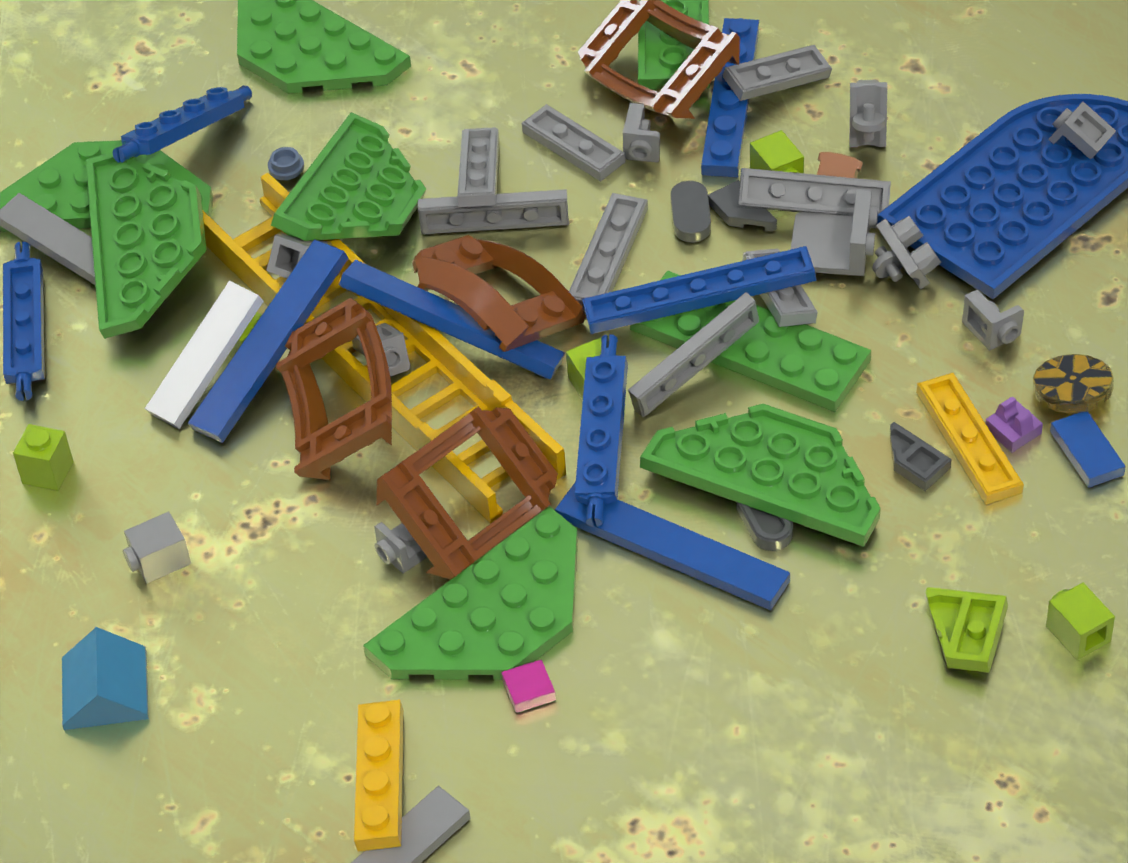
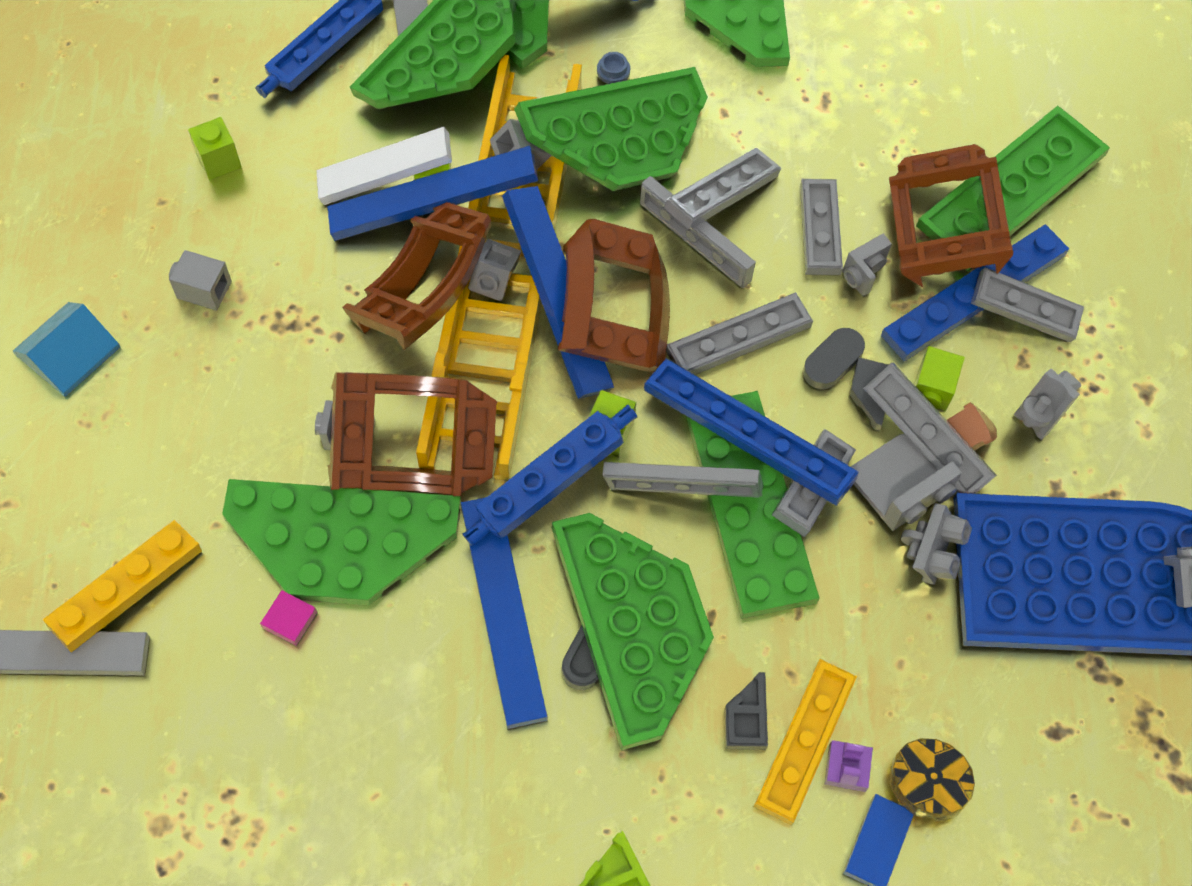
camera: 40 degrees right, 15 degrees up
light grey bracket [962,289,1024,351] -> none

